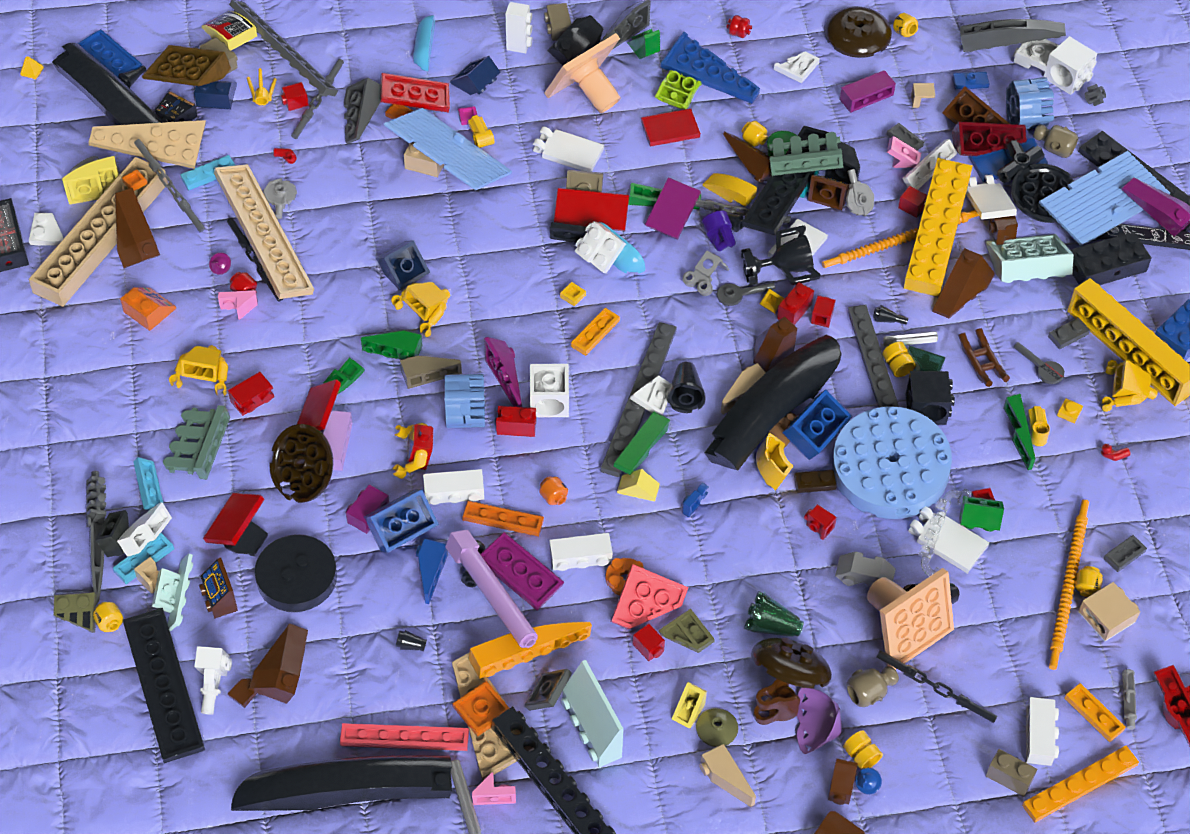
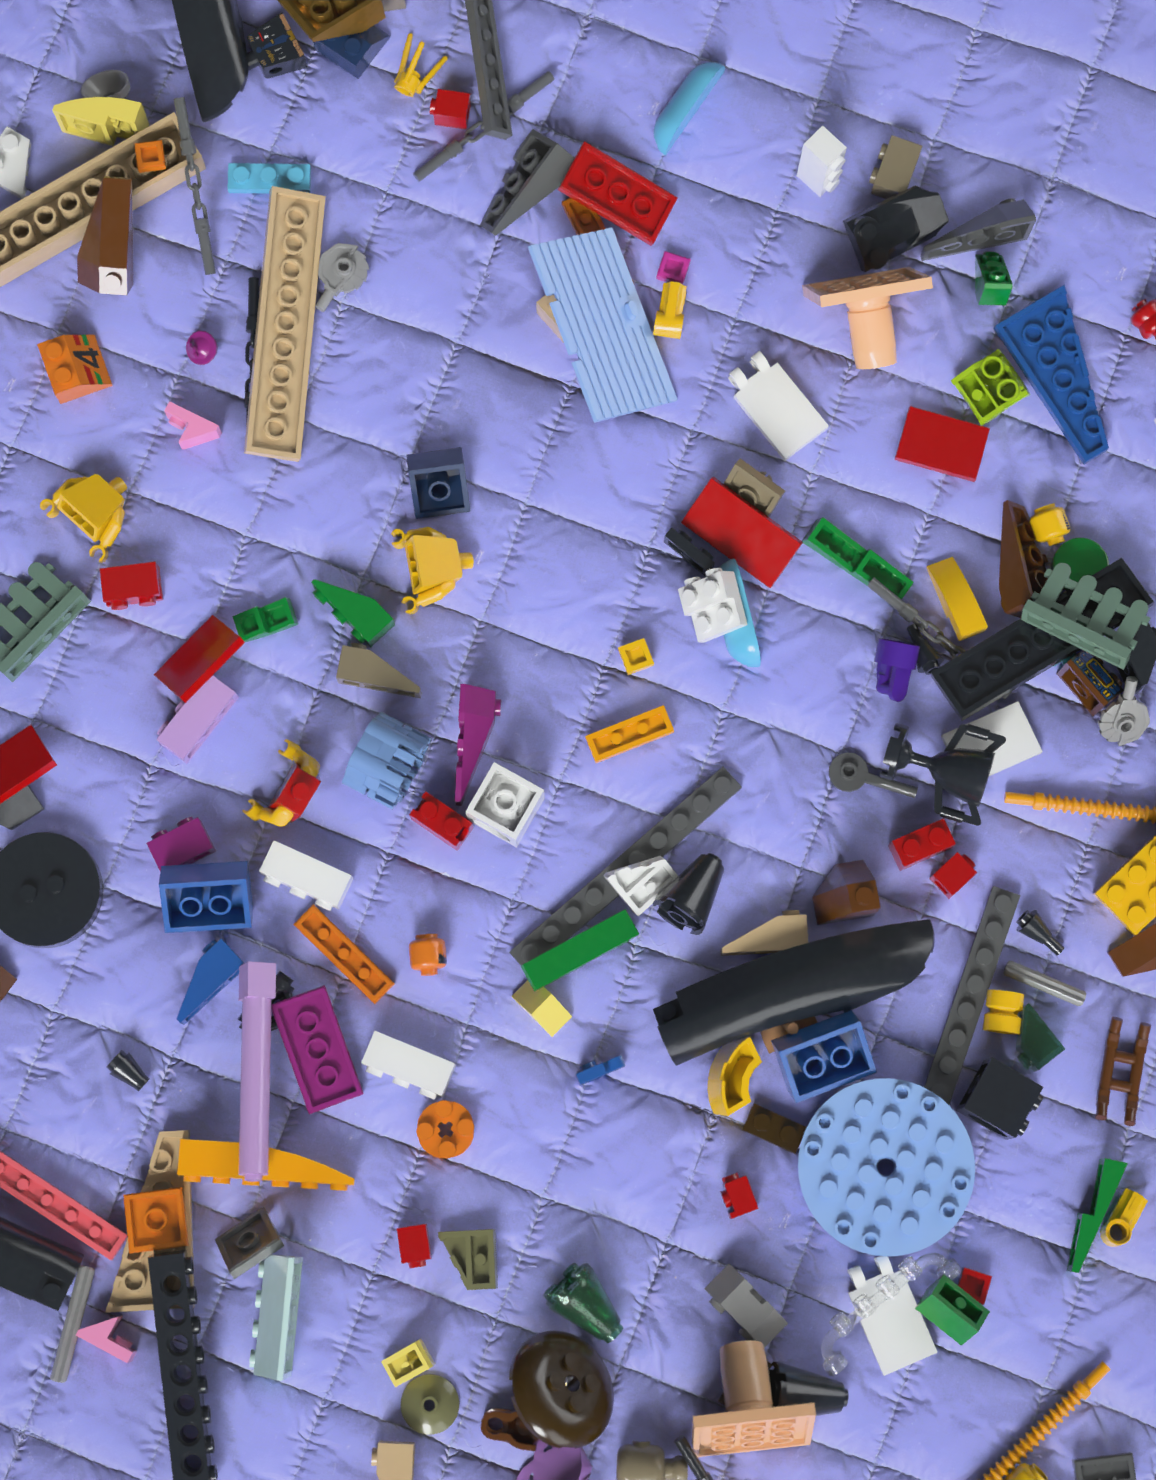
camera: 30 degrees right, 25 degrees up
tan wing [89,120,206,169] -> none
red head [230,272,257,292] -> none
dark brown brick [270,424,334,503] -> none
red arm [274,148,297,164] -> none
dark blue slope [450,56,501,95] -> none
coral plate [610,565,688,629] -> none
magenta tile [645,177,701,240] -> none
light grey piece [683,251,729,296] -> none
yellow slope [760,289,785,314] -> none

